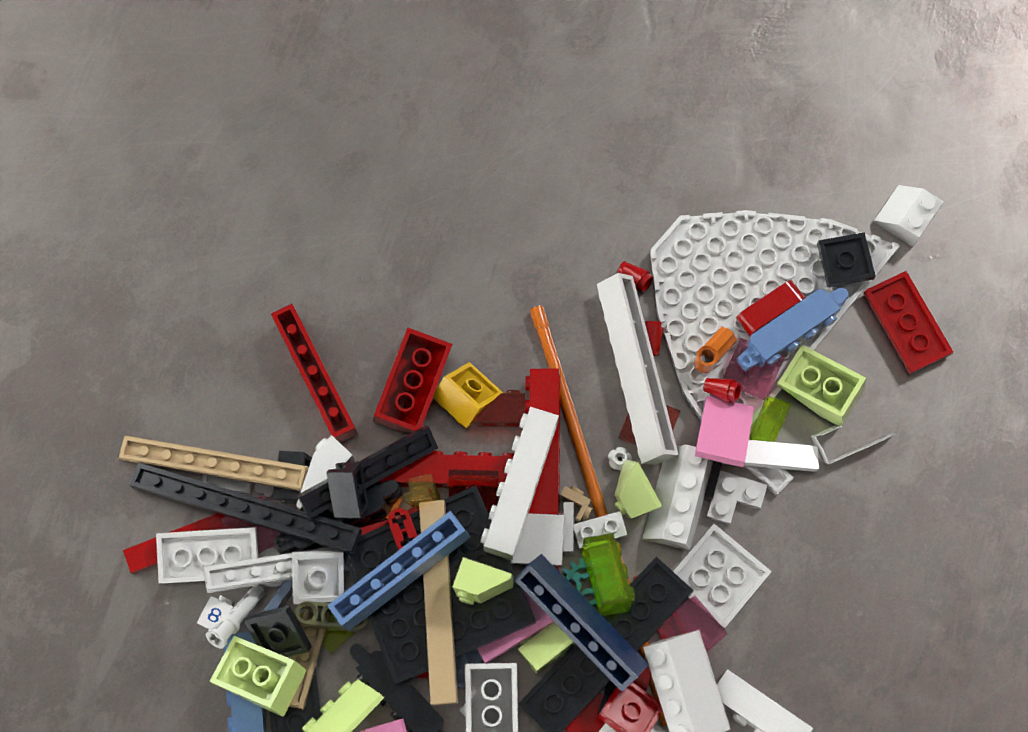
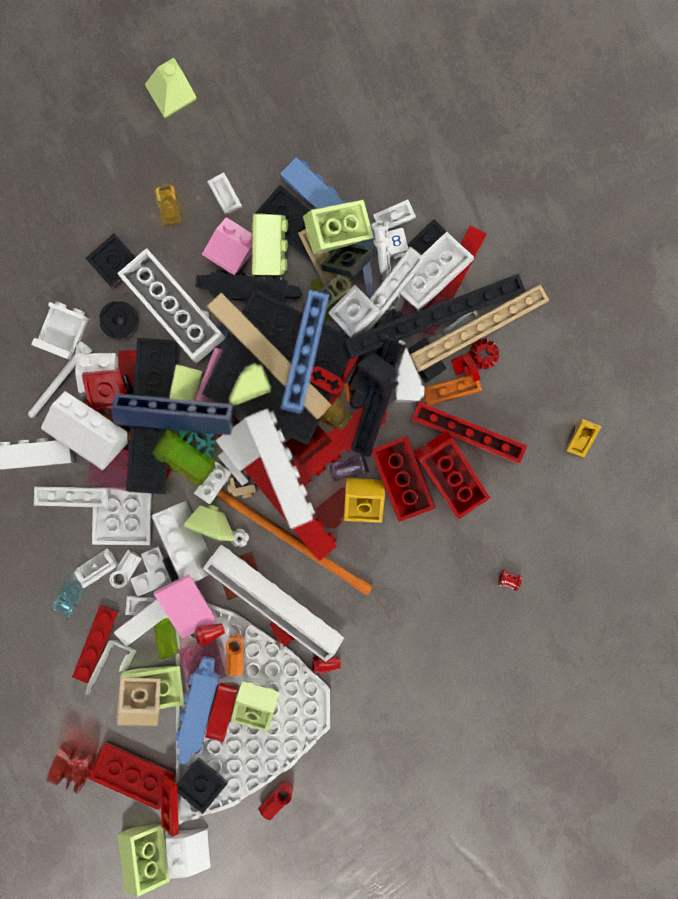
camera: 140 degrees right, 15 degrees up
none -> white tile [34,486,108,507]
none -> clear red wheel [46,742,96,794]
none -> clear light blue piece [51,581,85,620]
none -> red plate [72,605,119,684]
none -> white hinge [74,548,119,588]
none -> white piece [110,550,142,588]
none -> tan slope [117,678,161,726]
none -> yellowish green slope [117,824,170,897]
none -> red tile [160,776,179,836]
none -> yellowish green slope [231,681,280,732]
none -> red piece [258,781,293,821]
none -> clear purple piece [329,455,370,482]
none -> white plate [373,200,416,230]
none -> black plate [407,219,447,255]
none -> red brick [414,431,490,520]
none -> orange tile [424,376,482,406]
none -> red bracket [451,352,481,382]
none -> red gear [469,339,500,369]
none -> red bush [498,569,522,592]
none -> yellow slope [566,420,601,458]

